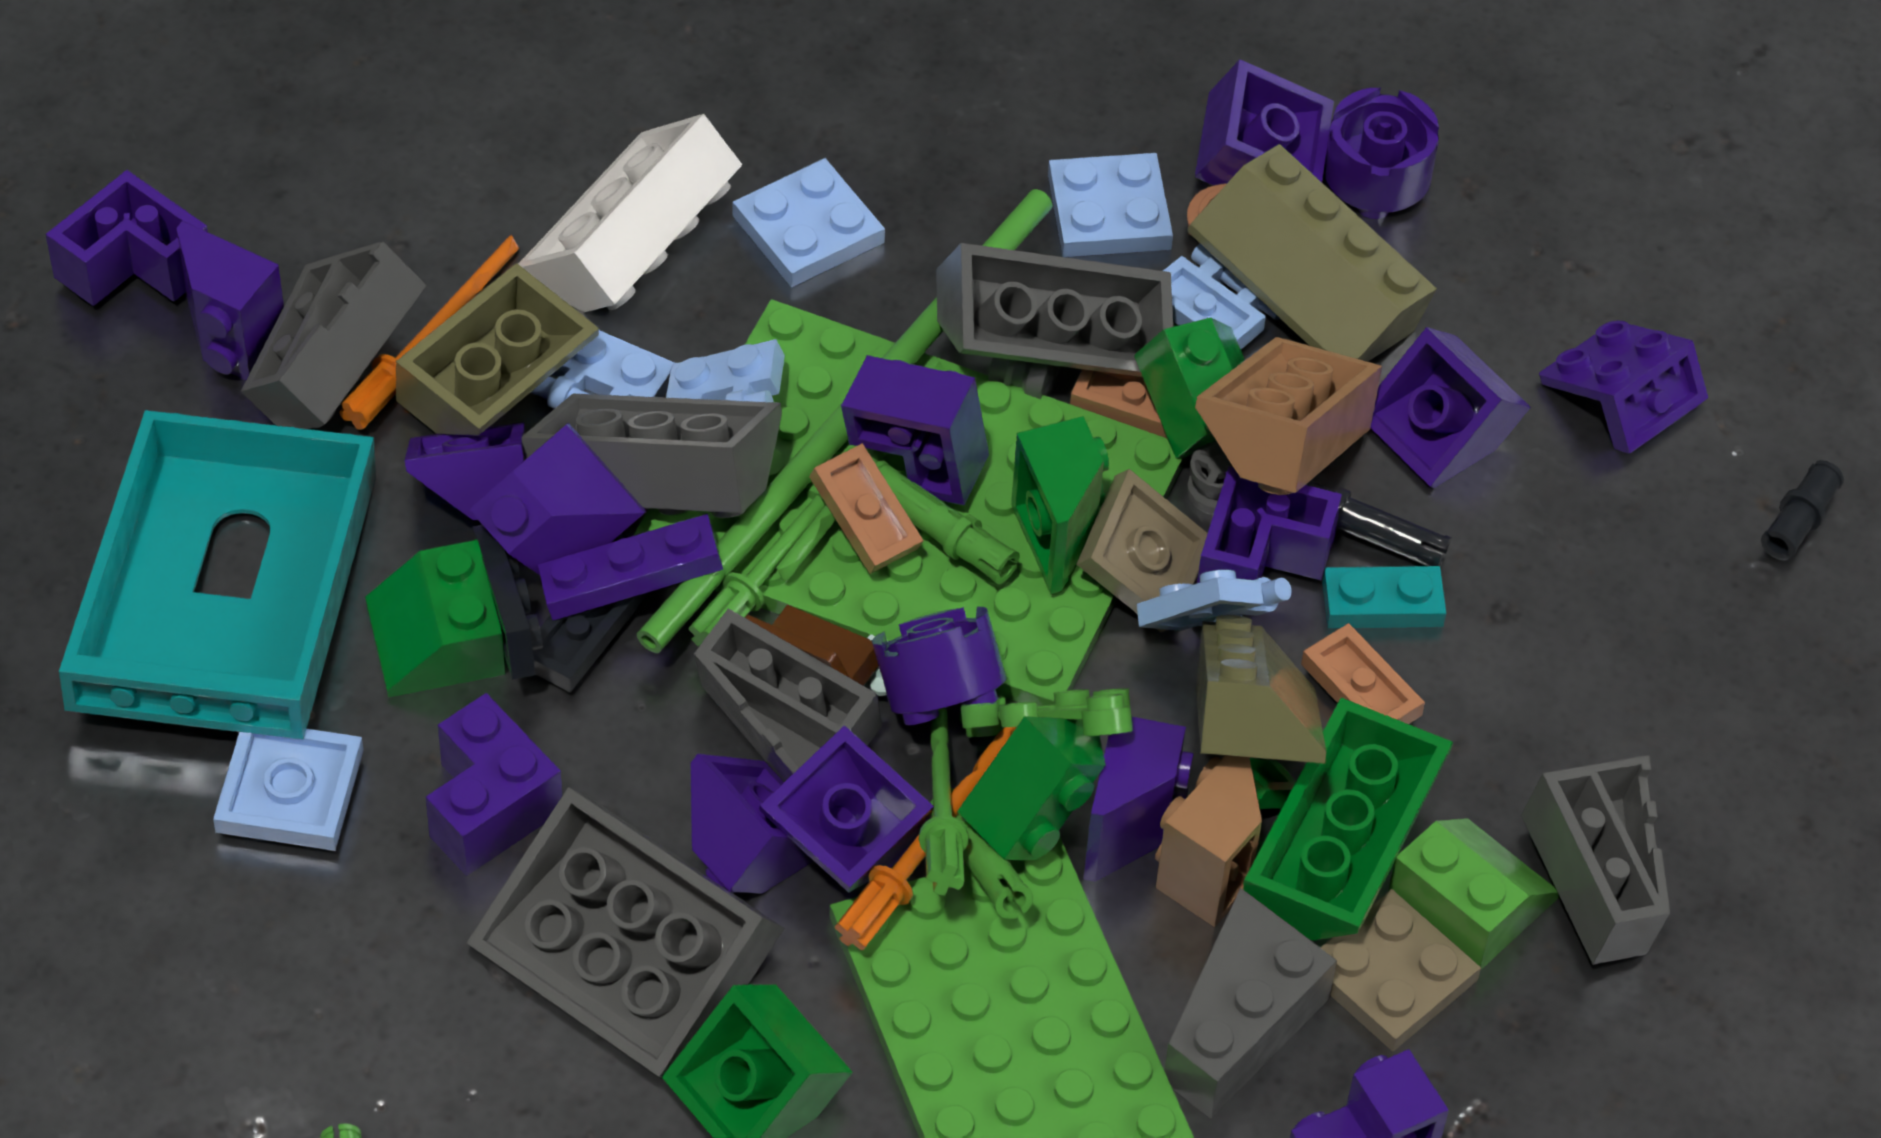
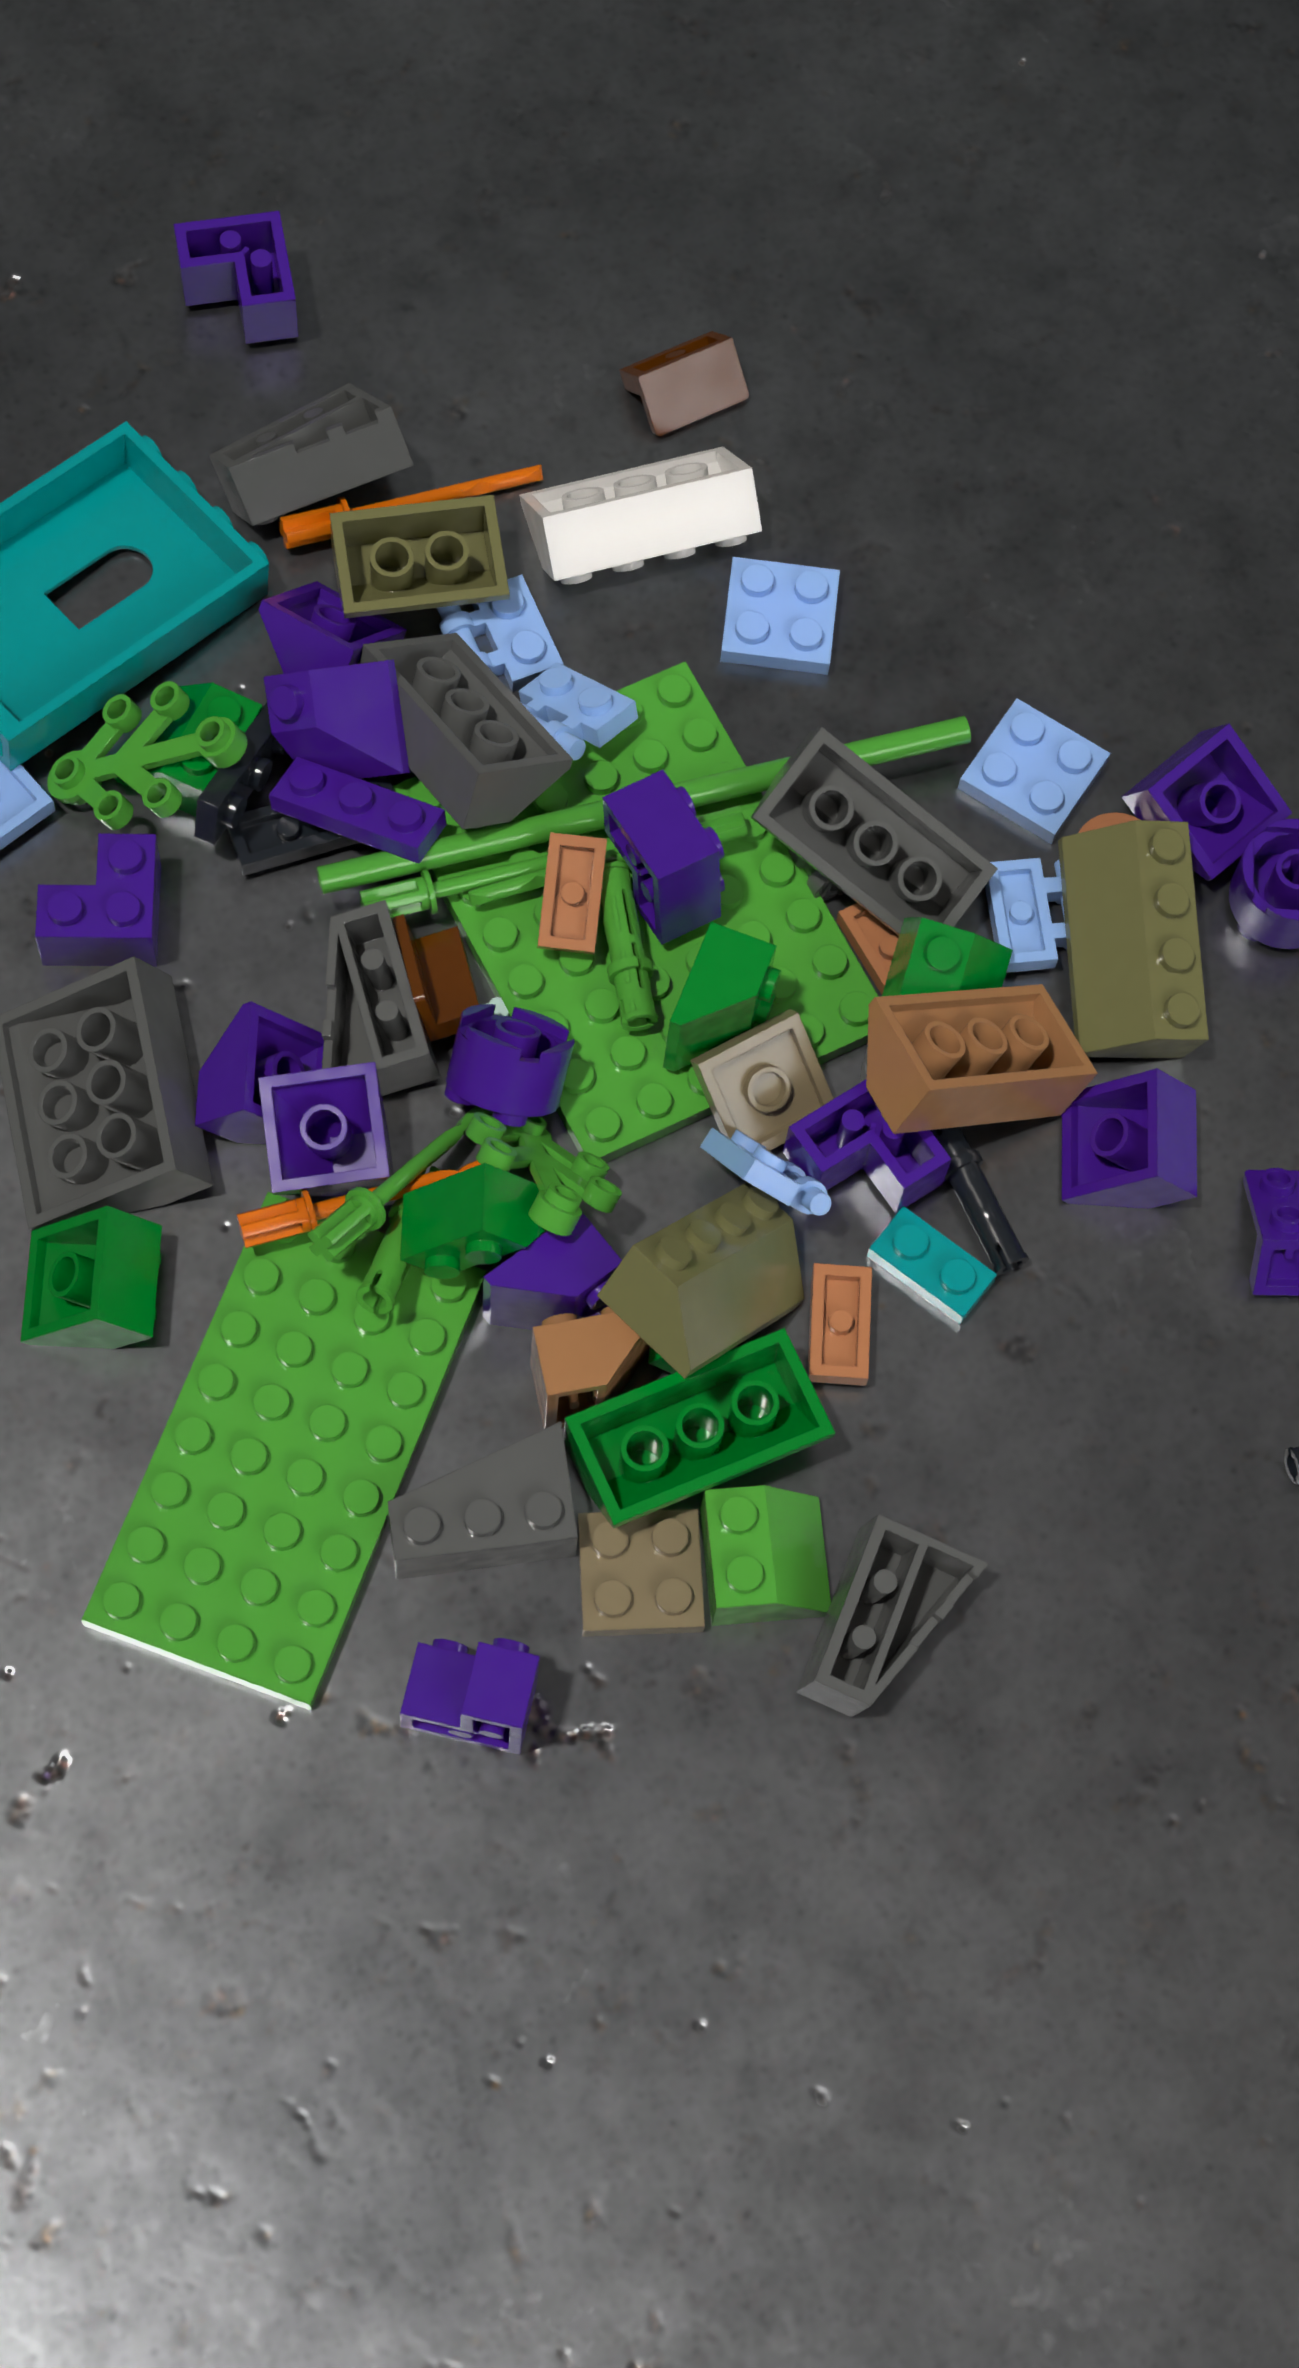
camera: 35 degrees right, 15 degrees up
dark purple slope [176,221,284,381] -> none
none -> bright green plant [47,681,247,830]
none -> panel [619,331,749,436]

